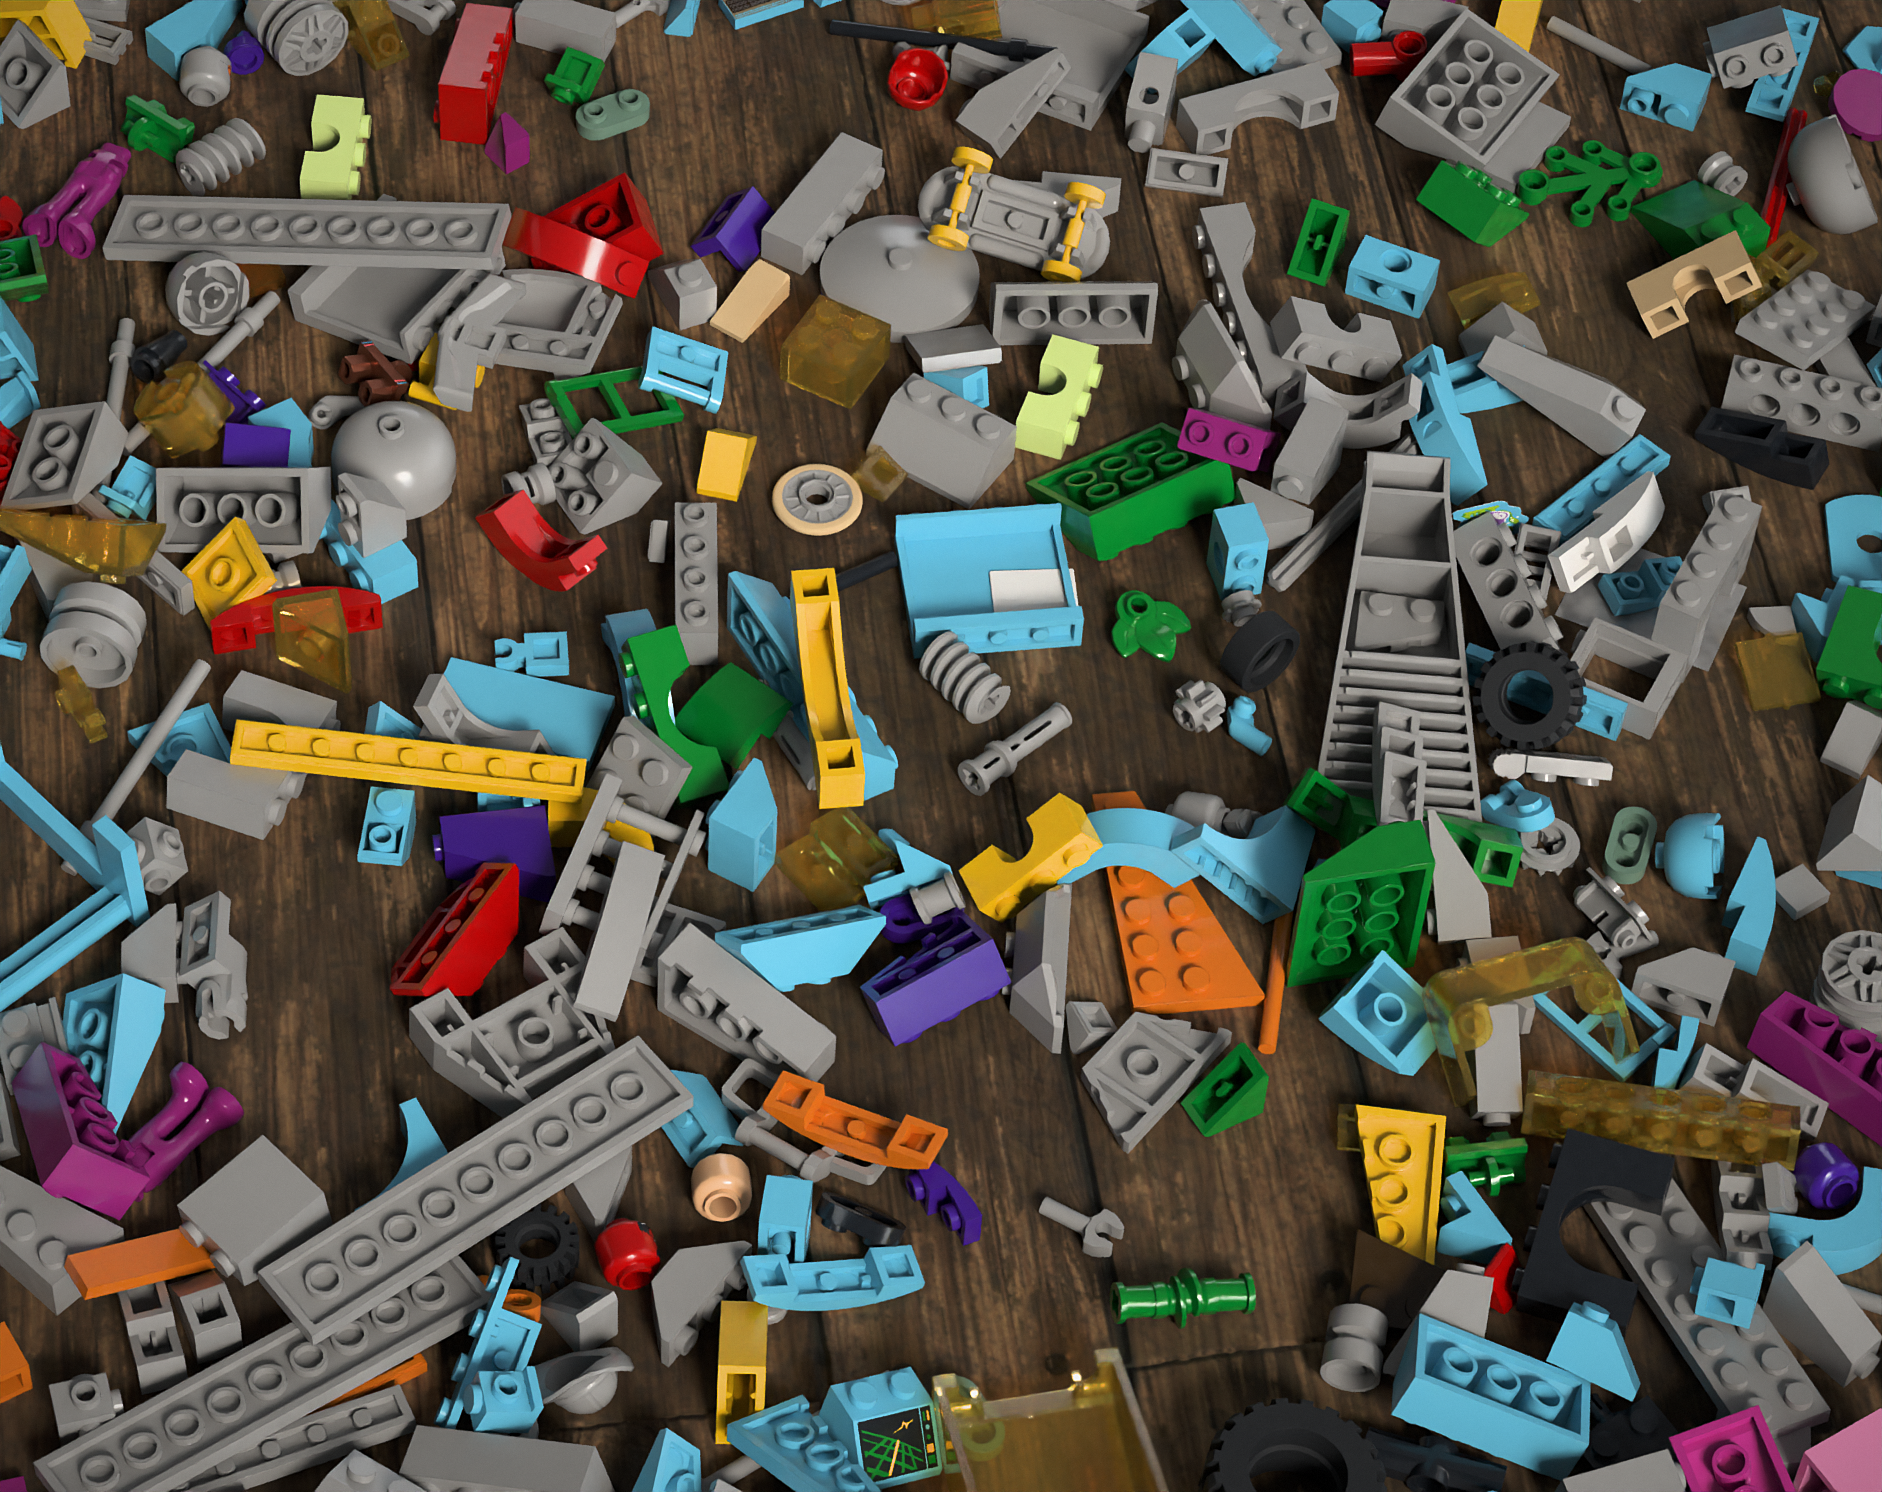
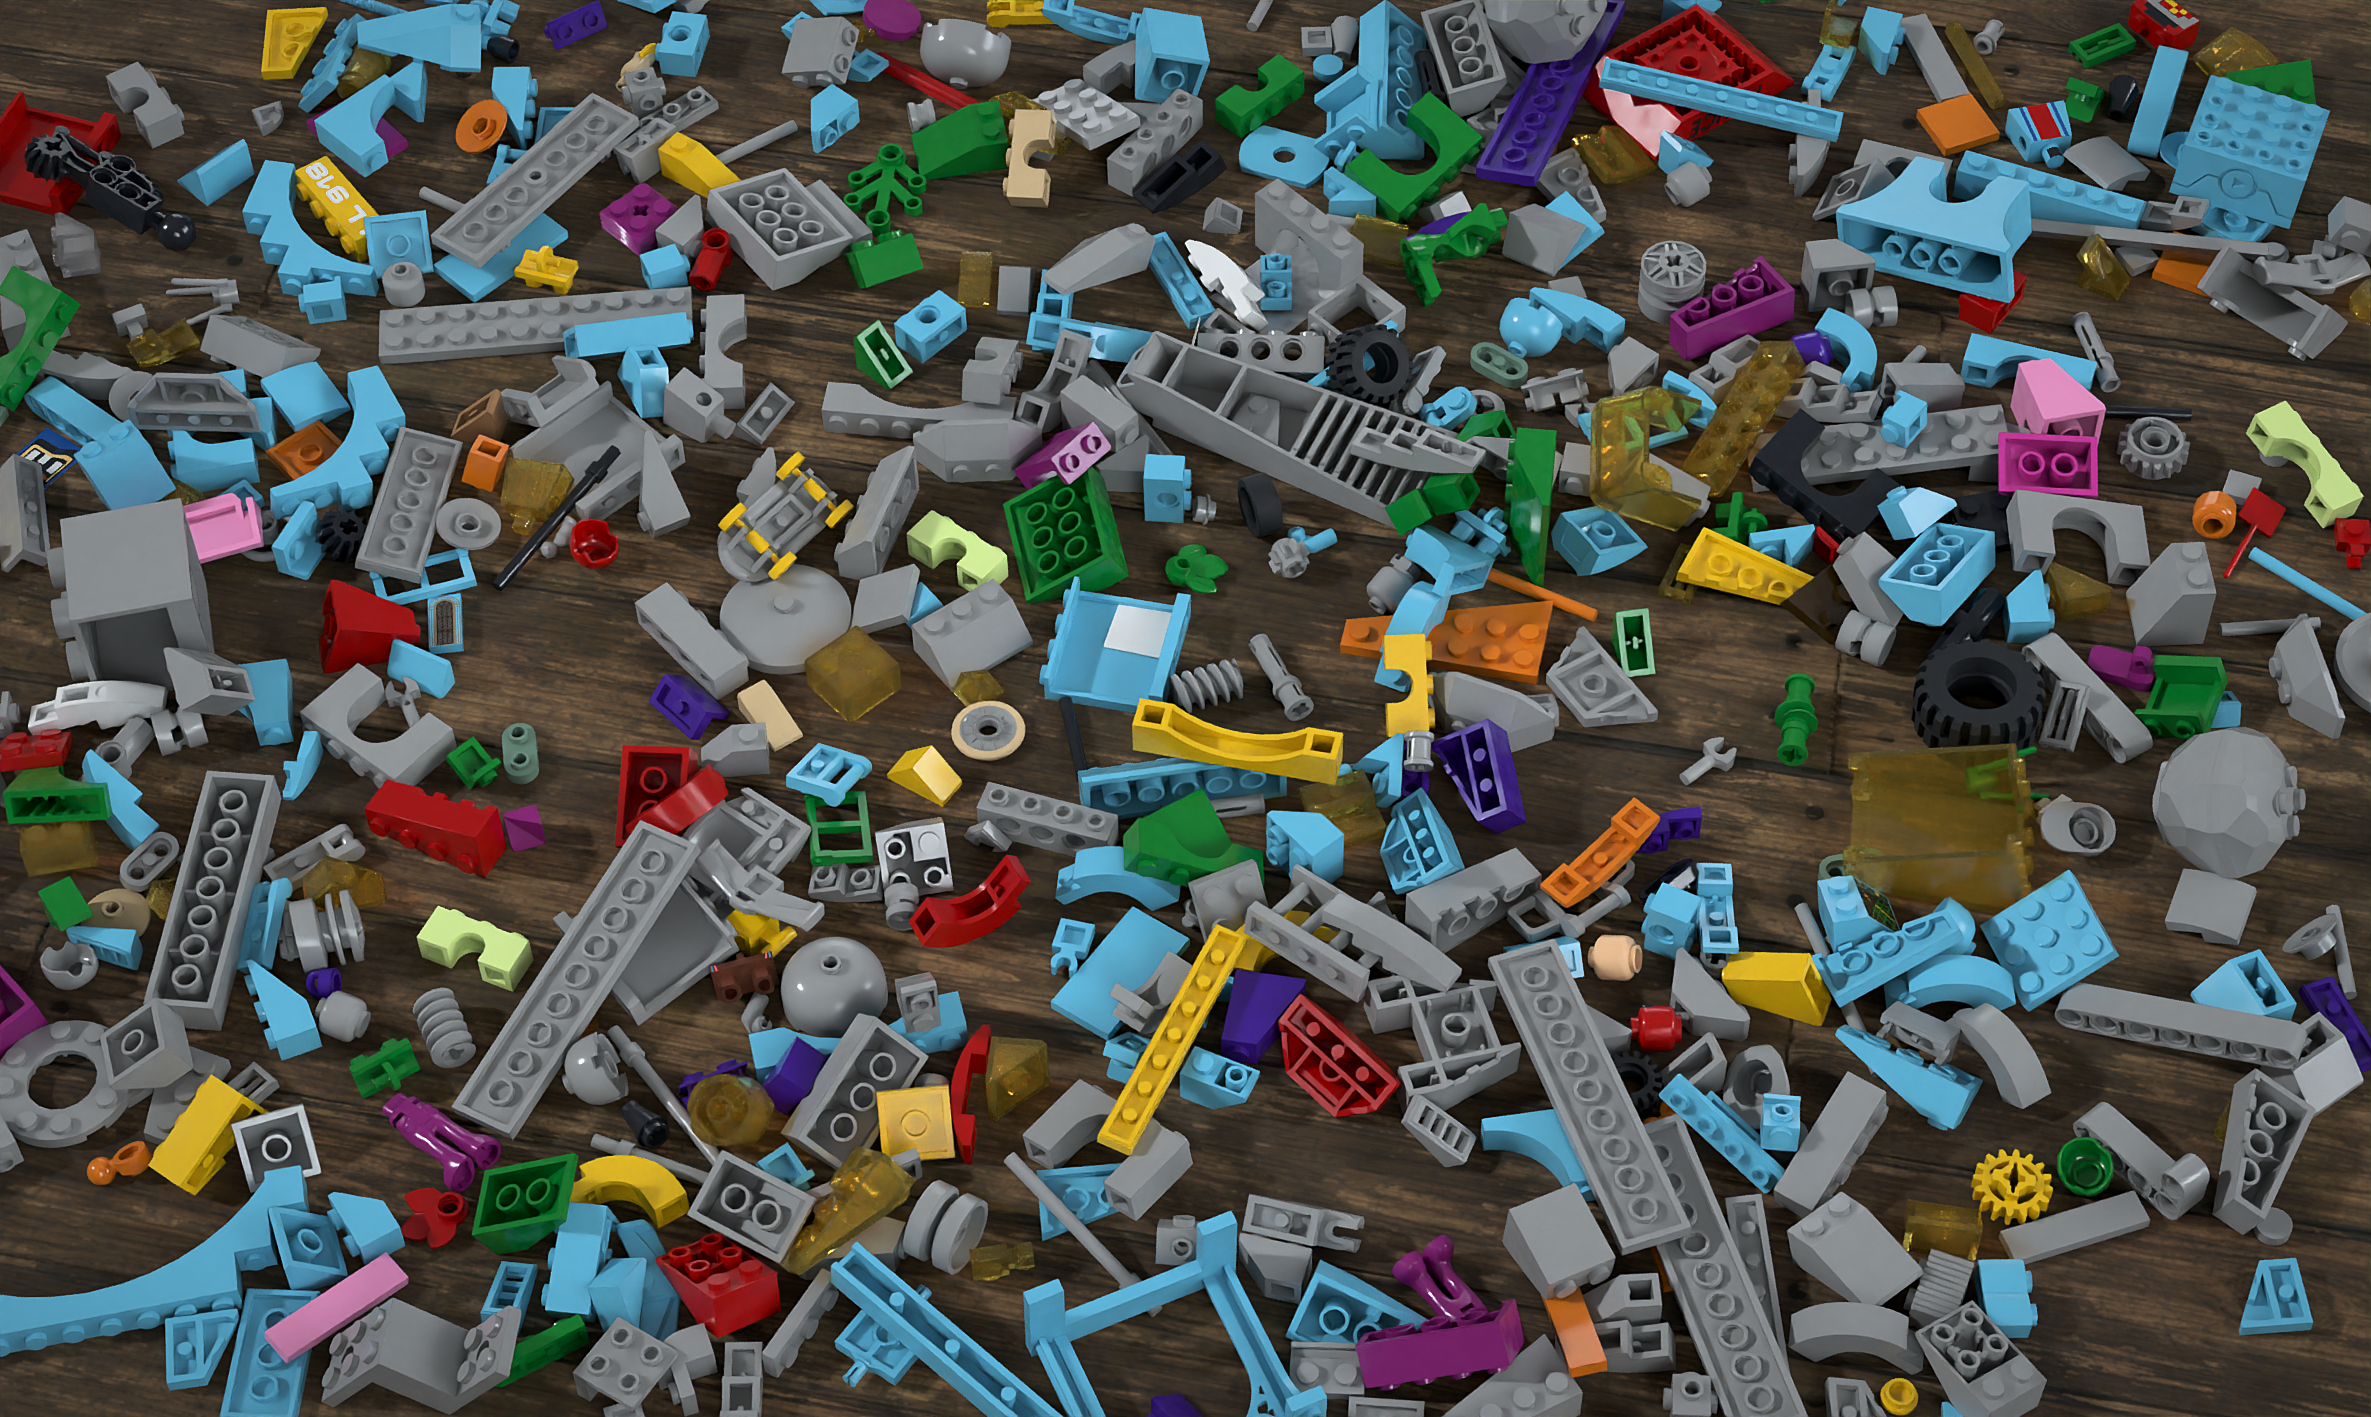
camera: 65 degrees left, 0 degrees up
none -> yellow arch [570,1155,690,1229]
none -> green hips [1400,203,1508,308]
none -> light grey slope [1401,1094,1477,1167]

